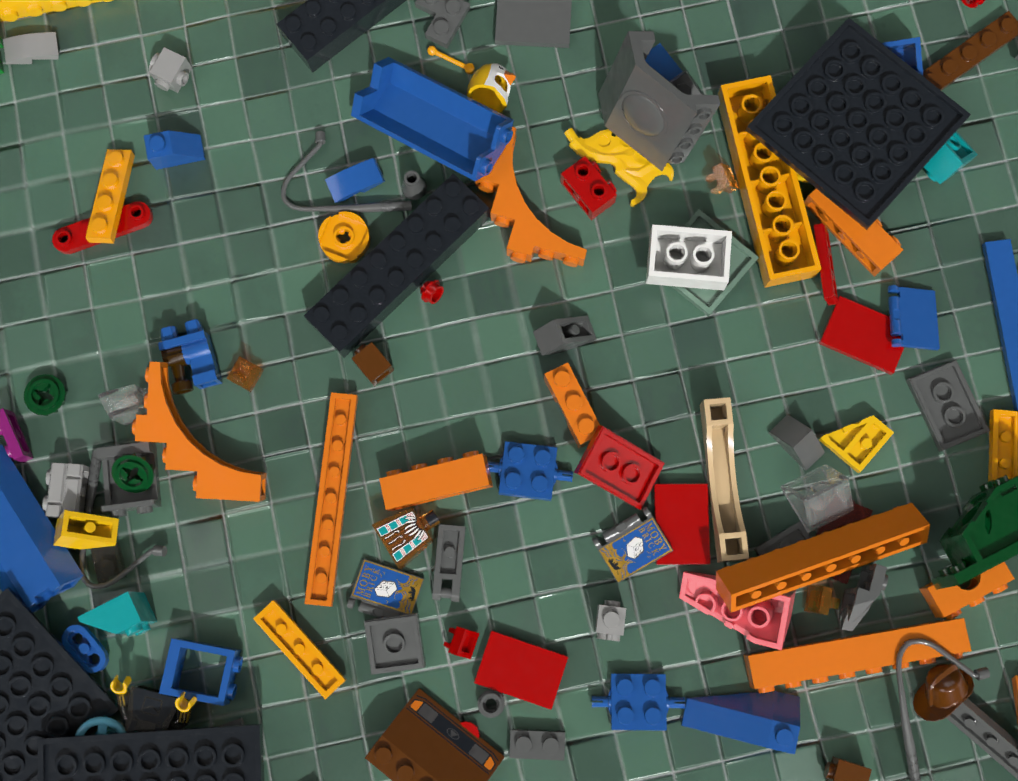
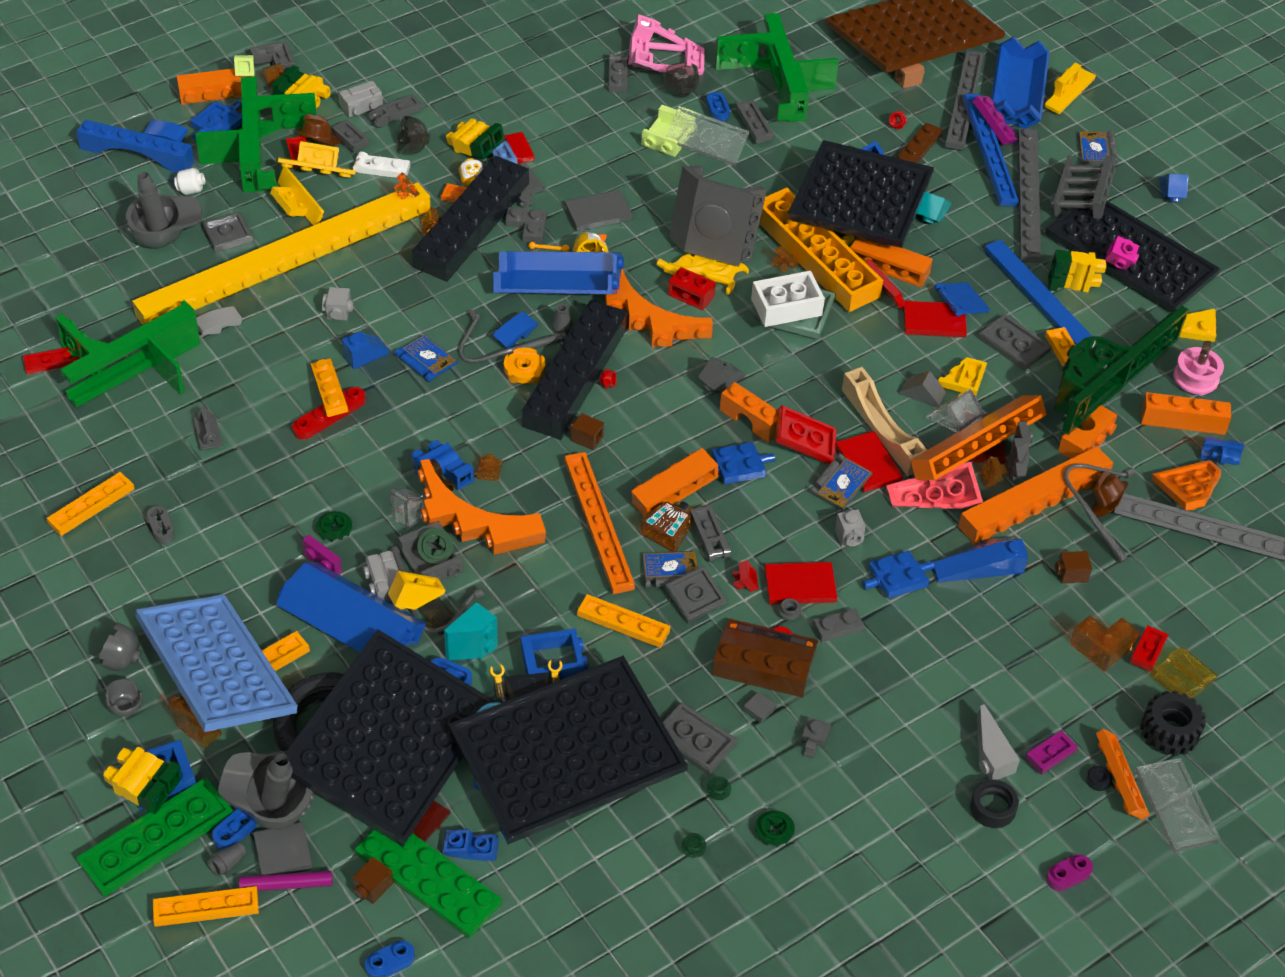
camera: 30 degrees left, 30 degrees down
none -> piece [395,335,458,382]

